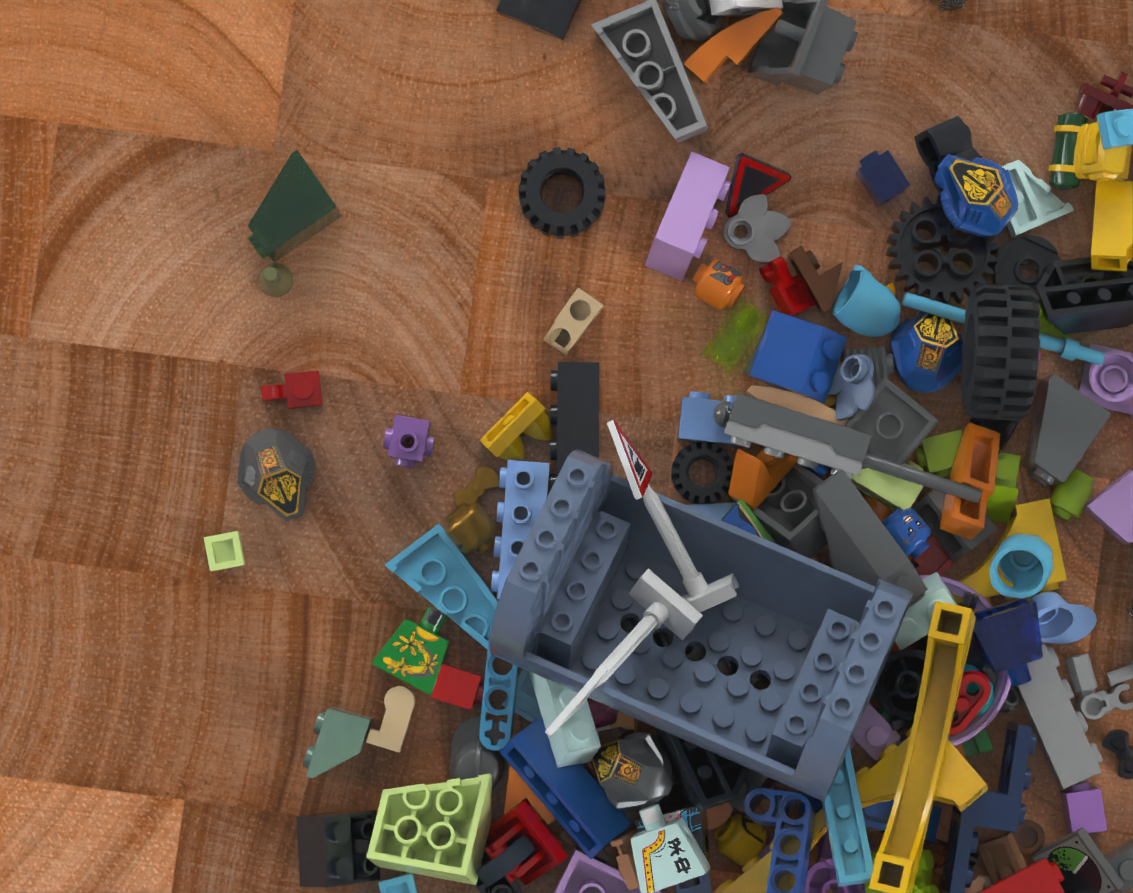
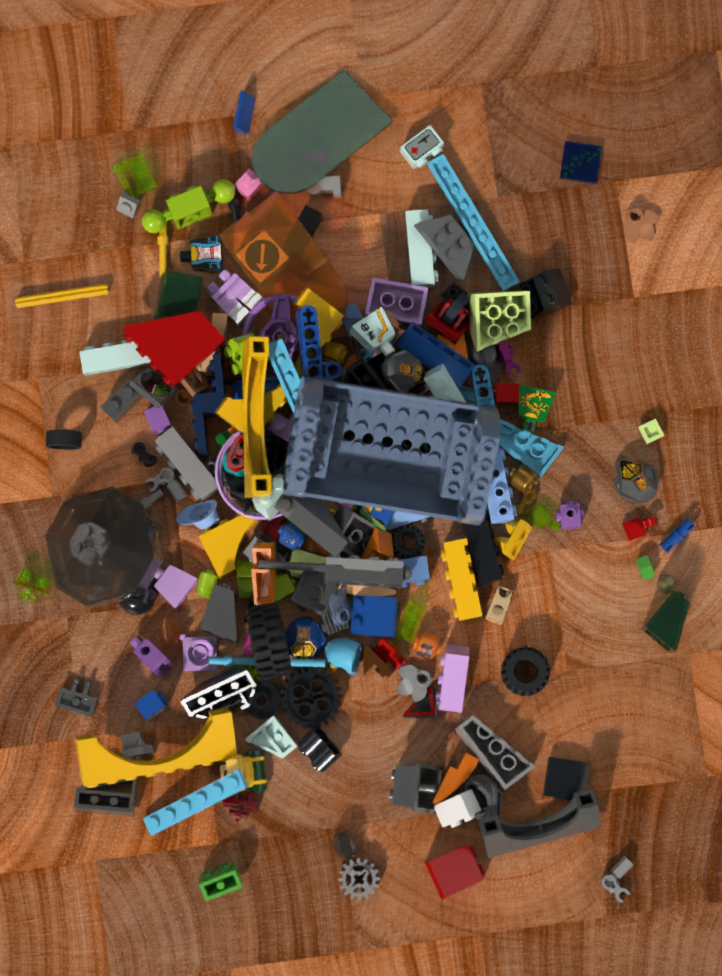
camera: 170 degrees right, 5 degrees down
sand green slope [303,706,372,778] -> none
tan leg [366,686,416,753] -> none
white piece [545,569,703,737] -> none
white piece [607,420,739,612] -> none
clear blue brick [855,150,910,208] -> none
blue helmet [934,154,1018,237] -> none
clear blue torso [972,597,1043,686] -> none
medium azure piece [989,533,1053,599] -> none
none -> yellow wedge [440,538,482,622]
none -> magenta plate [498,342,521,376]
none -> clear neon green plate [526,503,560,532]
none -> bright green piece [636,555,655,580]
none -> blue pin [659,518,695,553]

